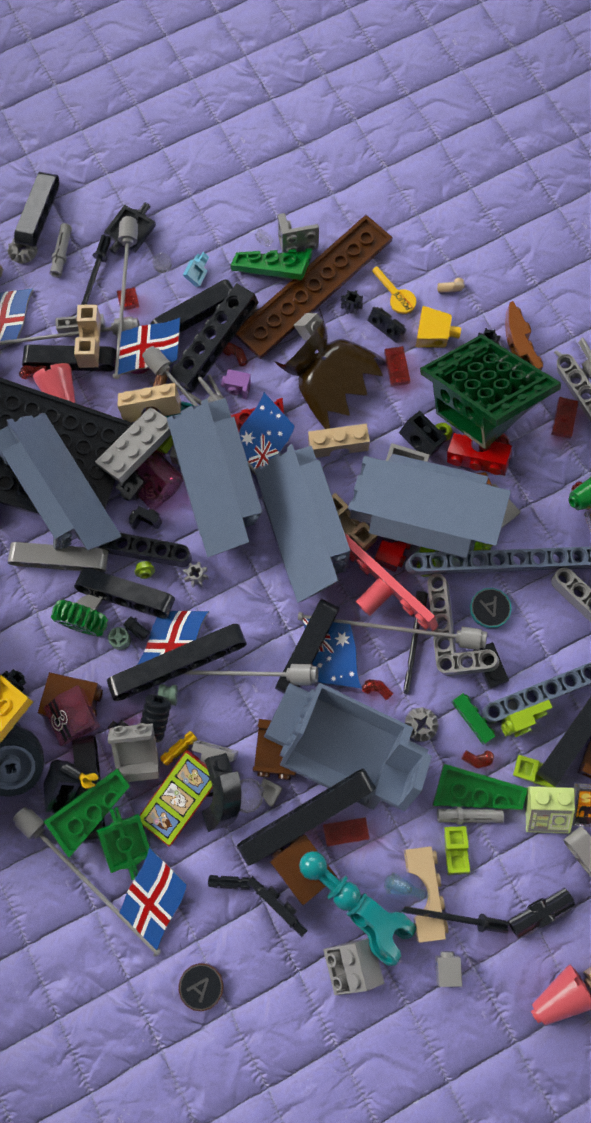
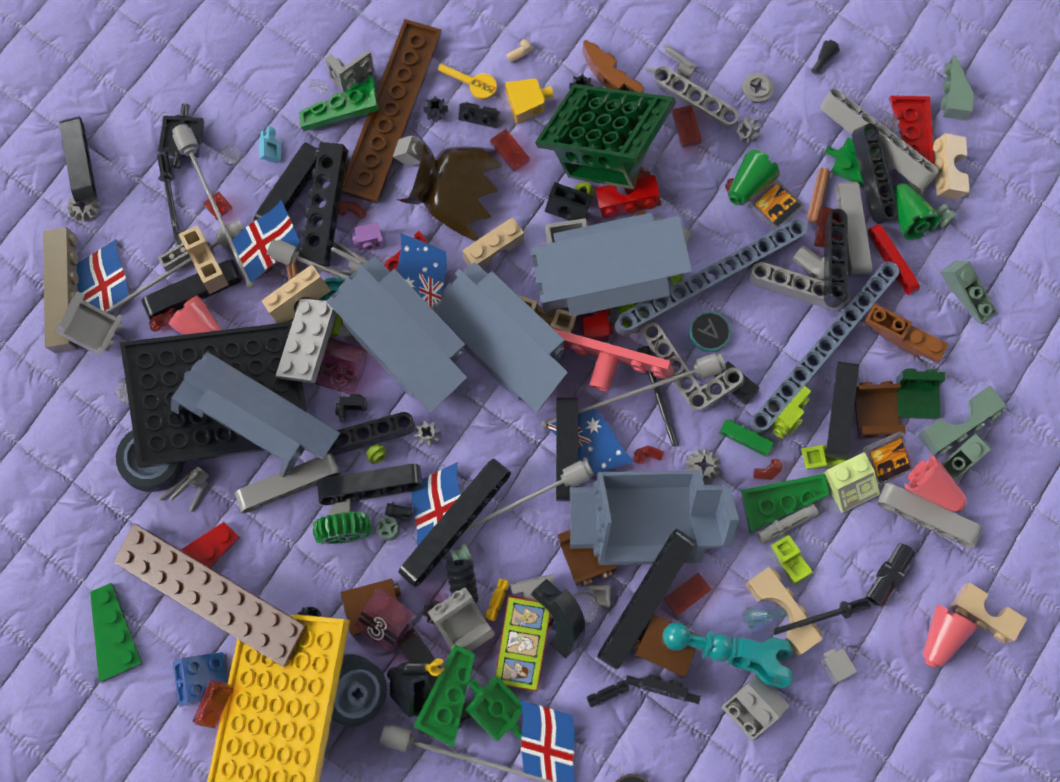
camera: 30 degrees left, 0 degrees up
light grey pin [49,223,72,278] -> none
black bracket [116,471,147,501] -> none

